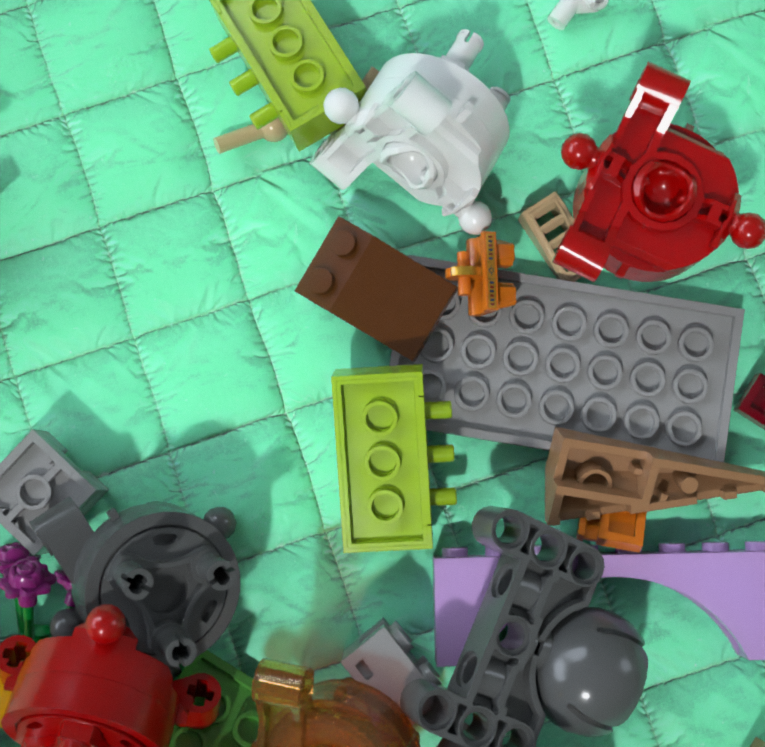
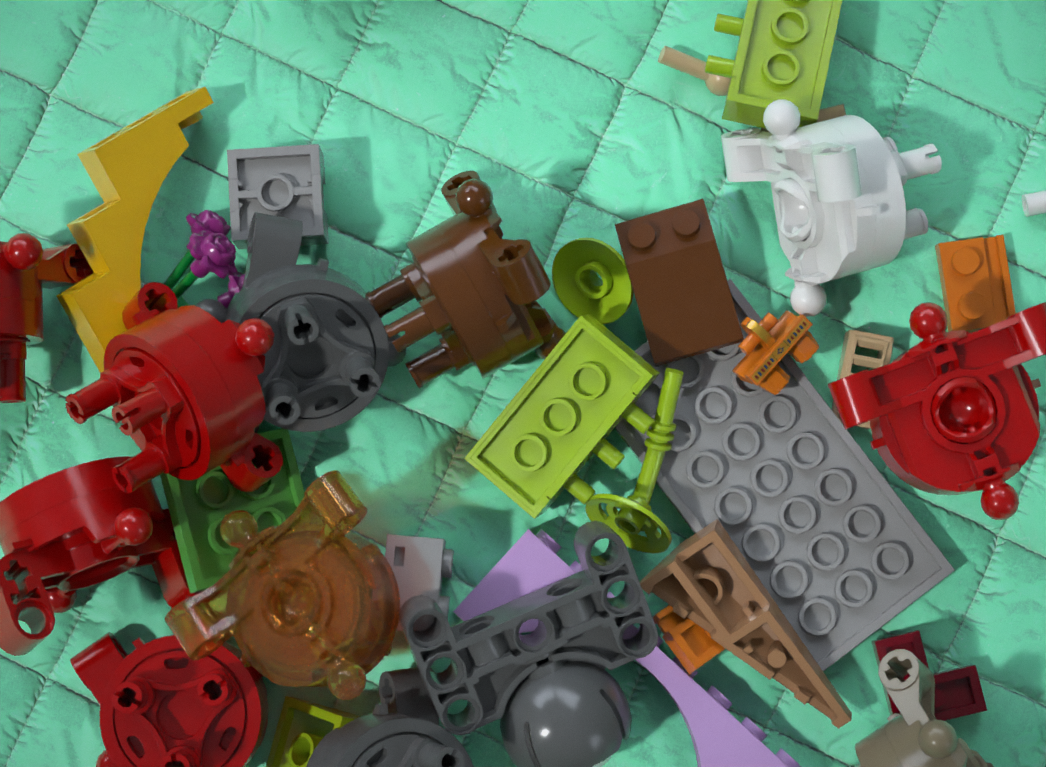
camera: 40 degrees right, 0 degrees up
none -> reddish brown piece [366,171,566,388]
none -> lime dish [552,237,634,324]
none -> lime dish [585,368,684,553]
none -> orange plate [935,235,1016,332]

